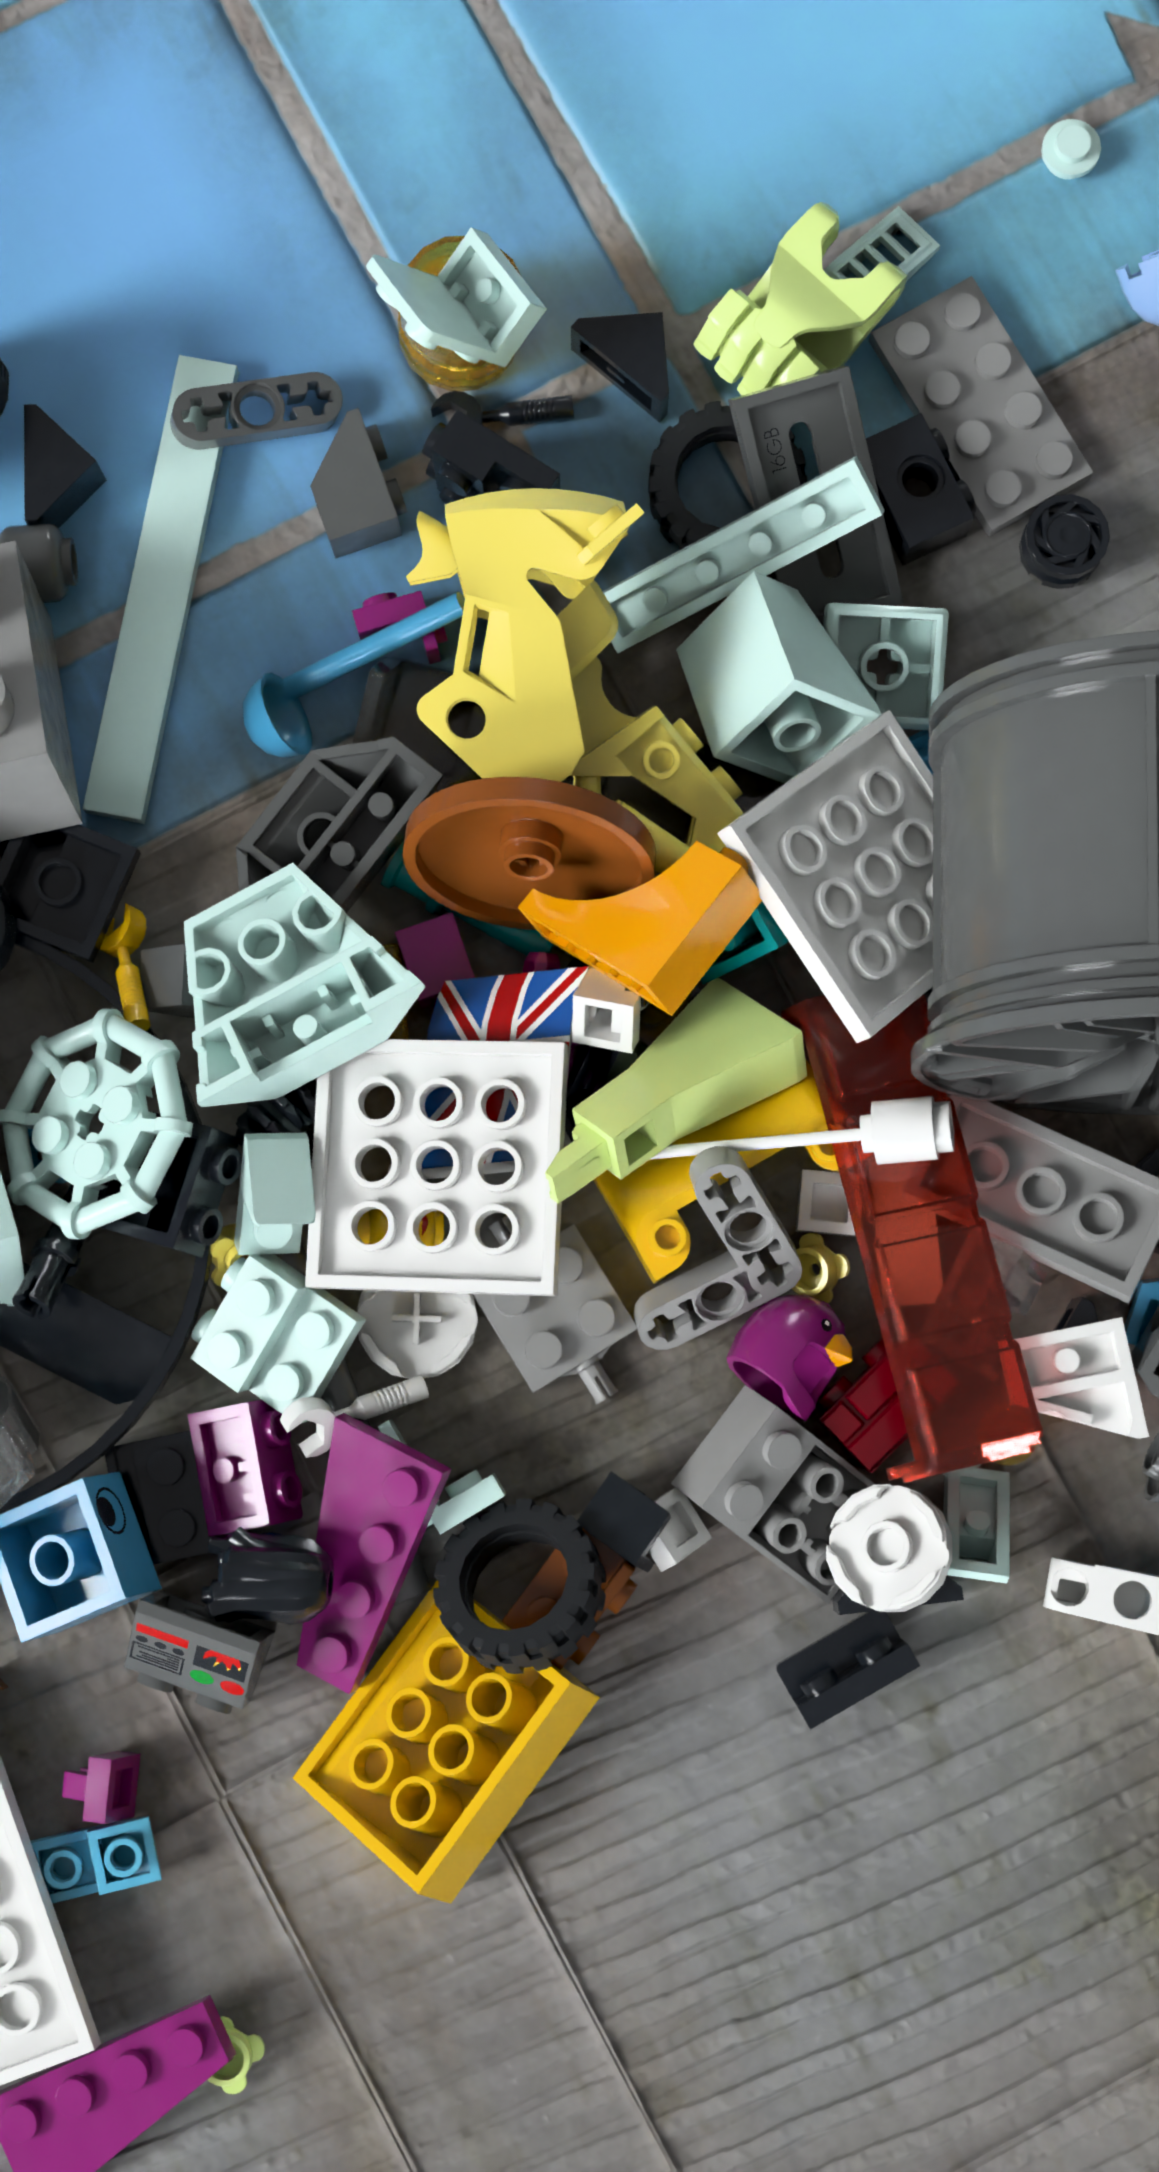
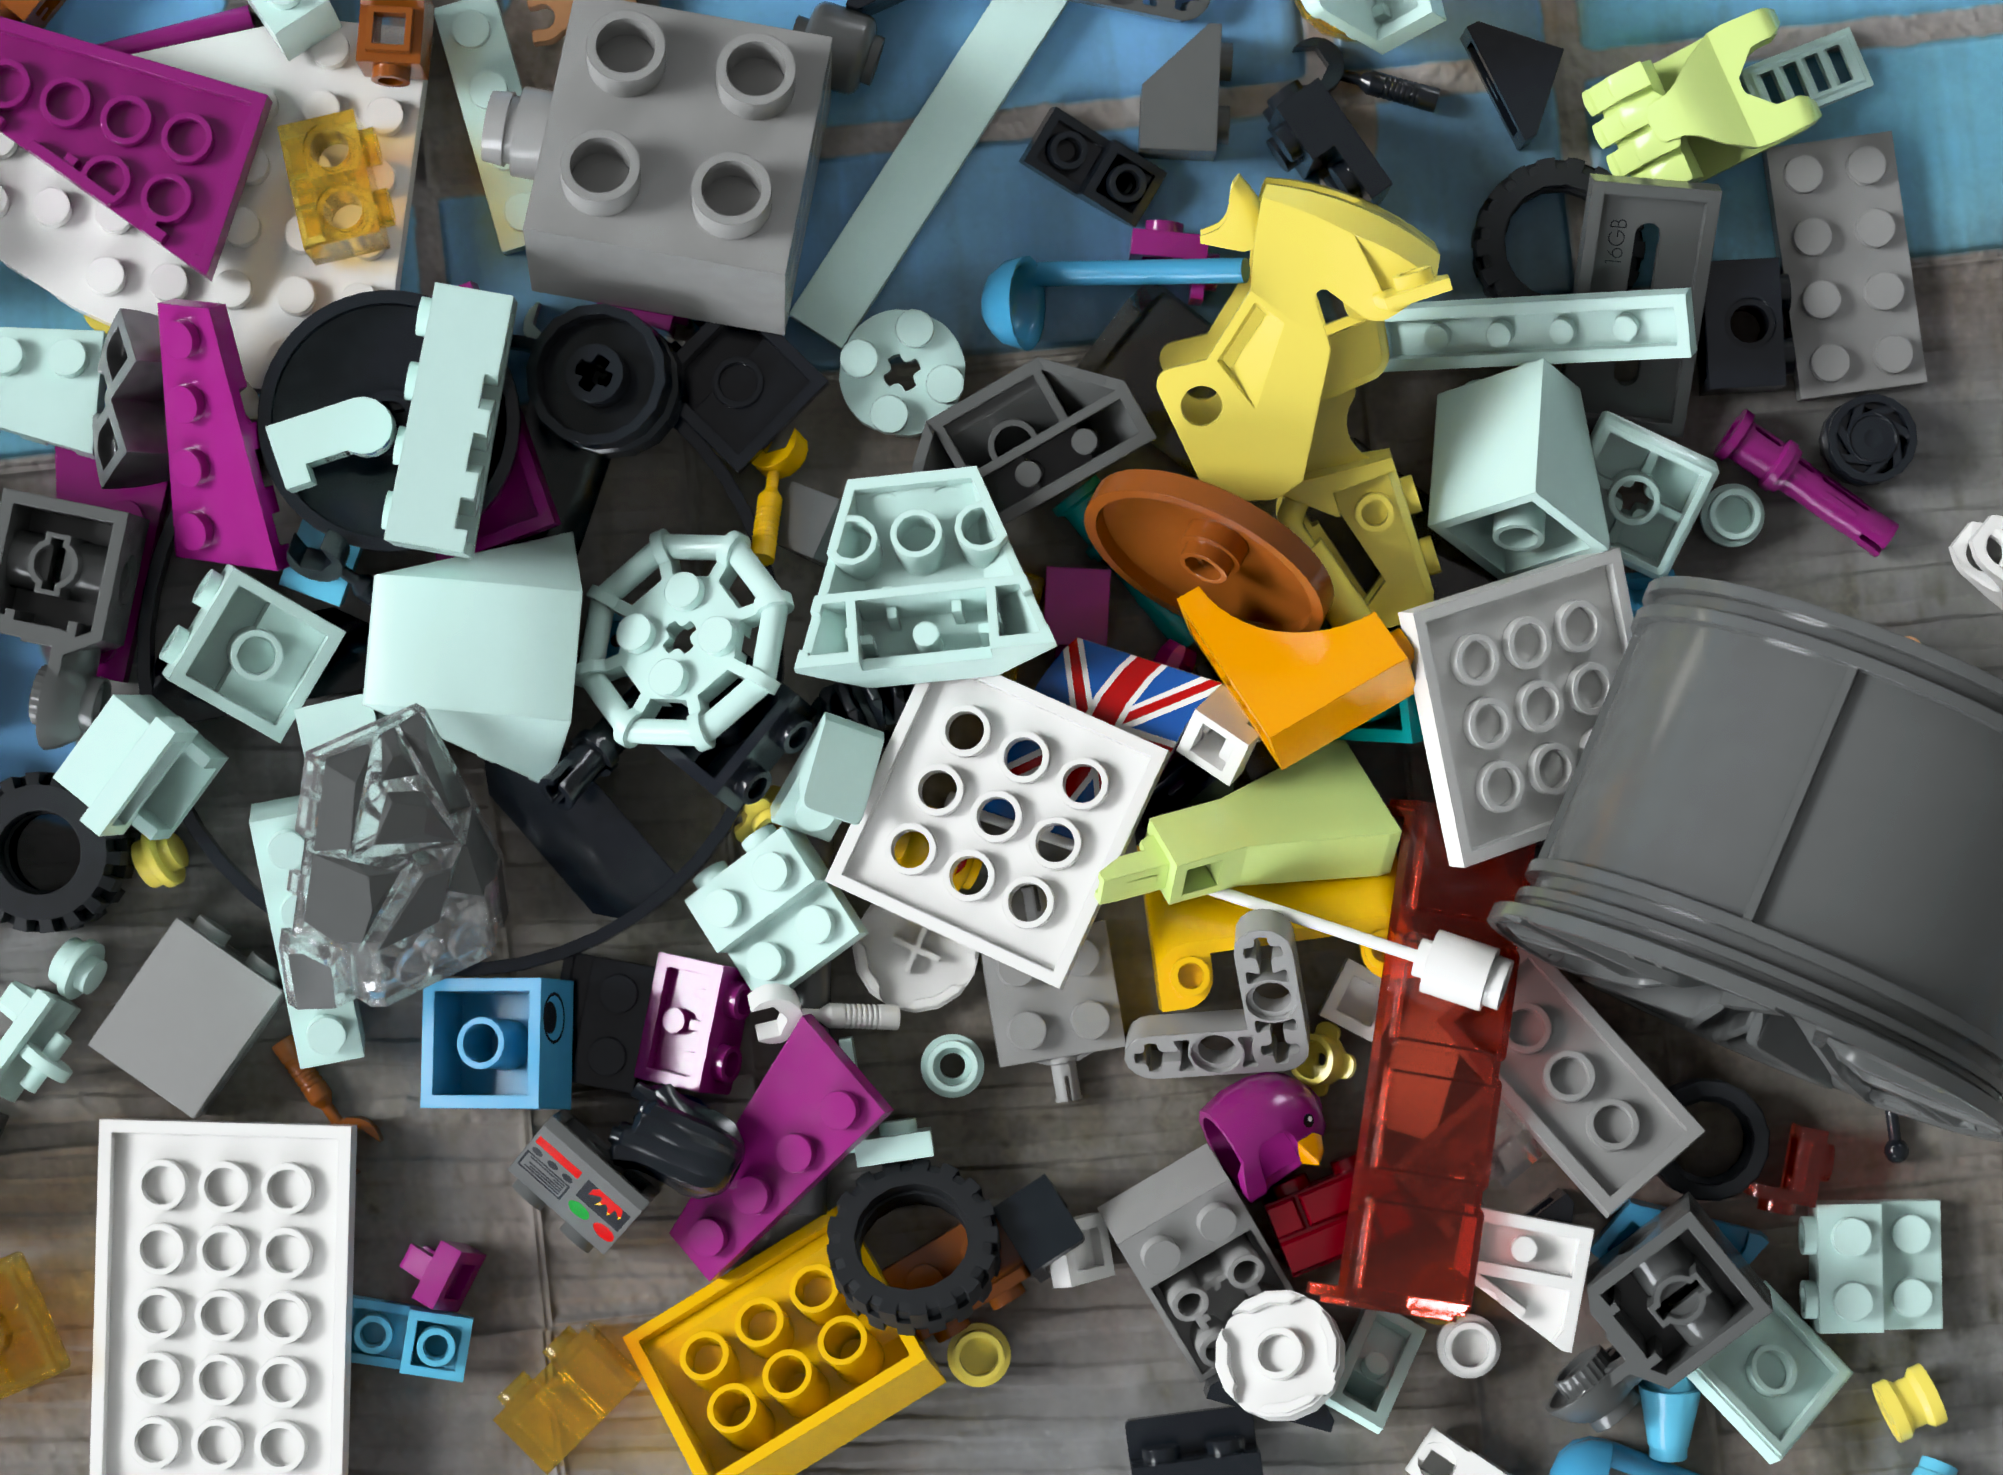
camera: 15 degrees right, 5 degrees up
none -> clear yellow brick [493,1321,643,1475]
none -> light aqua plate [839,309,966,438]
none -> light aqua plate [921,1034,984,1098]
none -> light yellow plate [947,1322,1011,1387]
none -> black slope [1019,107,1167,228]
none -> white plate [1436,1313,1501,1378]
none -> light aqua plate [1700,483,1765,548]
none -> magenta pin [1713,408,1899,557]

